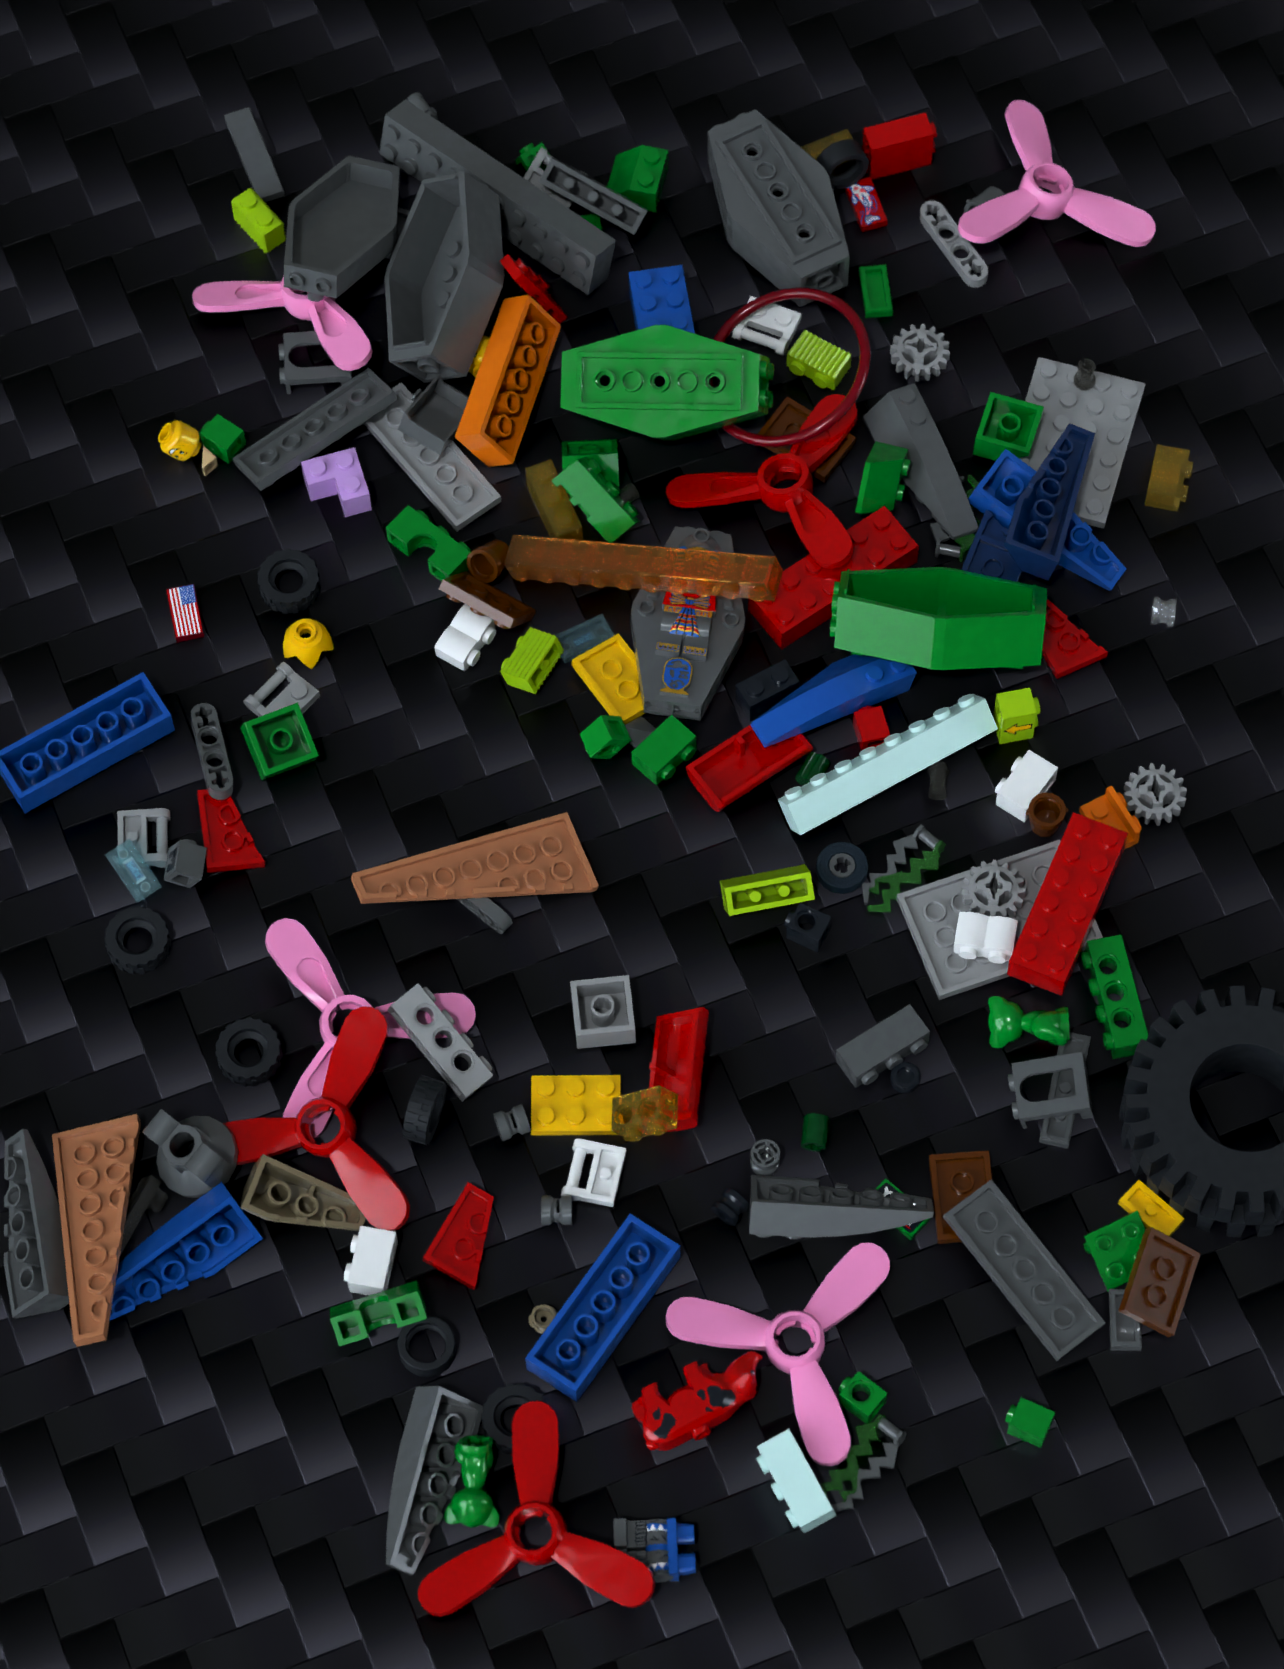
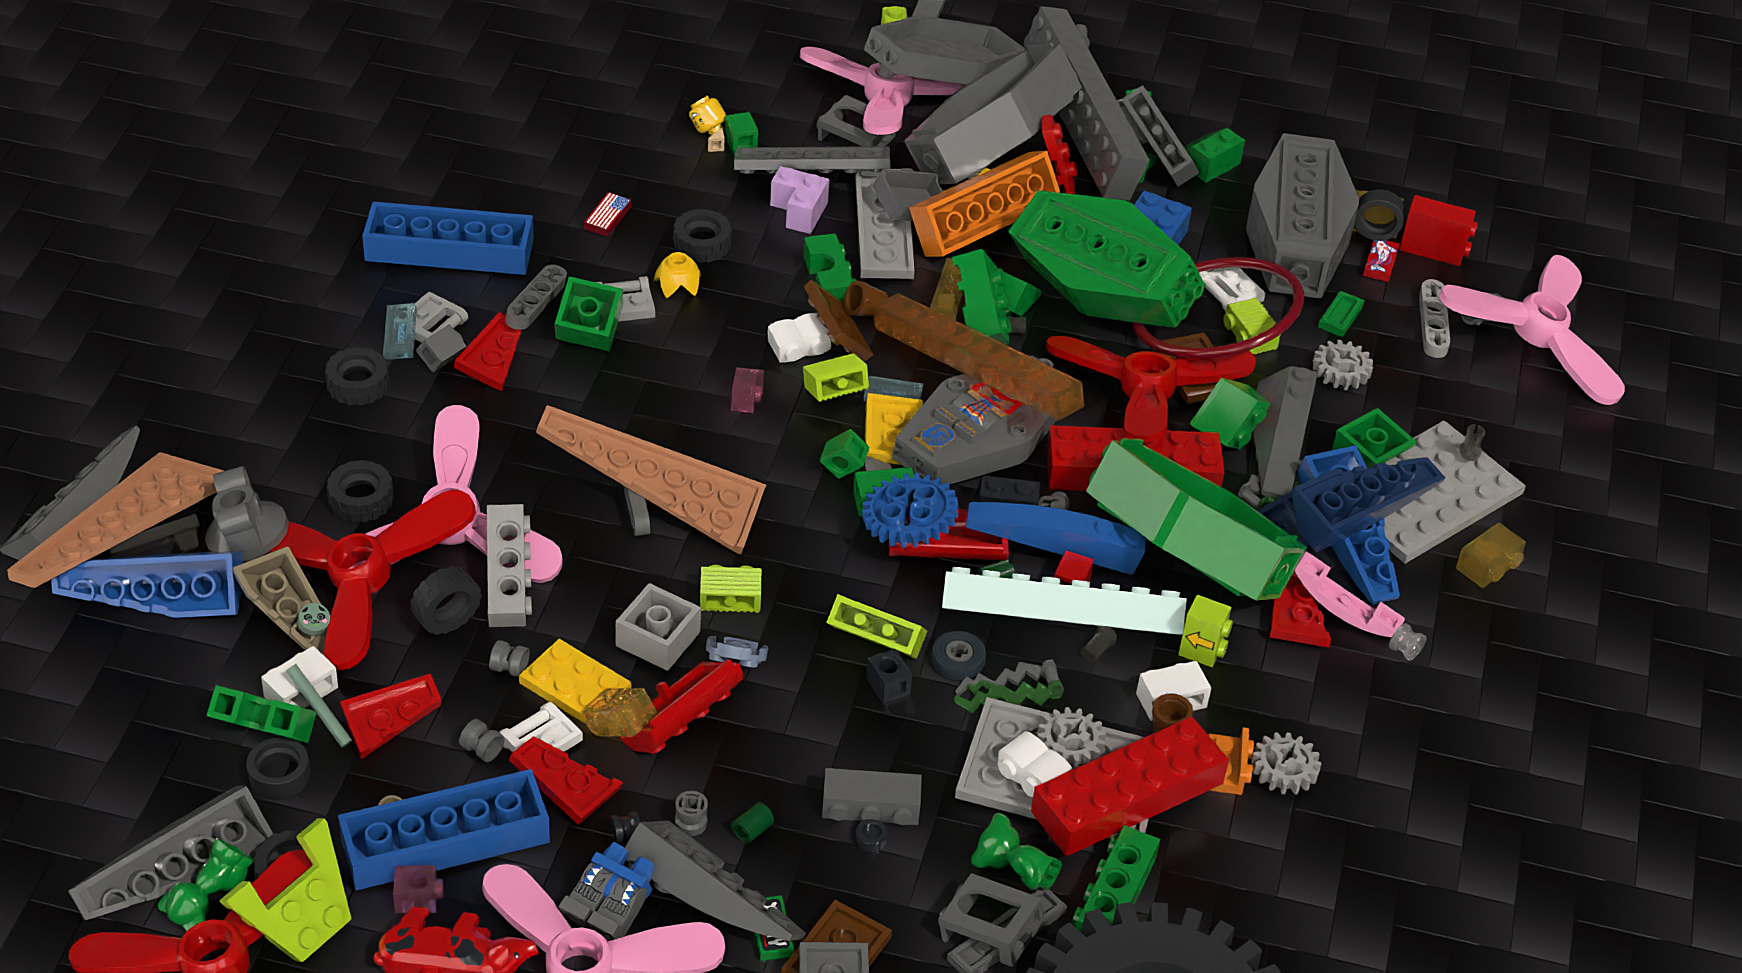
camera: 30 degrees right, 20 degrees down
none -> lime wing [220,818,351,962]
none -> sand green bar [286,664,352,748]
none -> sand green tile [297,603,330,636]
none -> clear pink brick [393,865,443,913]
none -> red wing [509,736,624,825]
none -> hips [558,842,656,941]
none -> lime brick [700,565,761,613]
none -> sand blue plate [706,636,769,667]
none -> clear pink brick [731,367,764,413]
none -> blue gear [862,473,958,548]
none -> dark grey pin [1038,492,1071,510]
none -> bright pink slope [1295,551,1405,638]

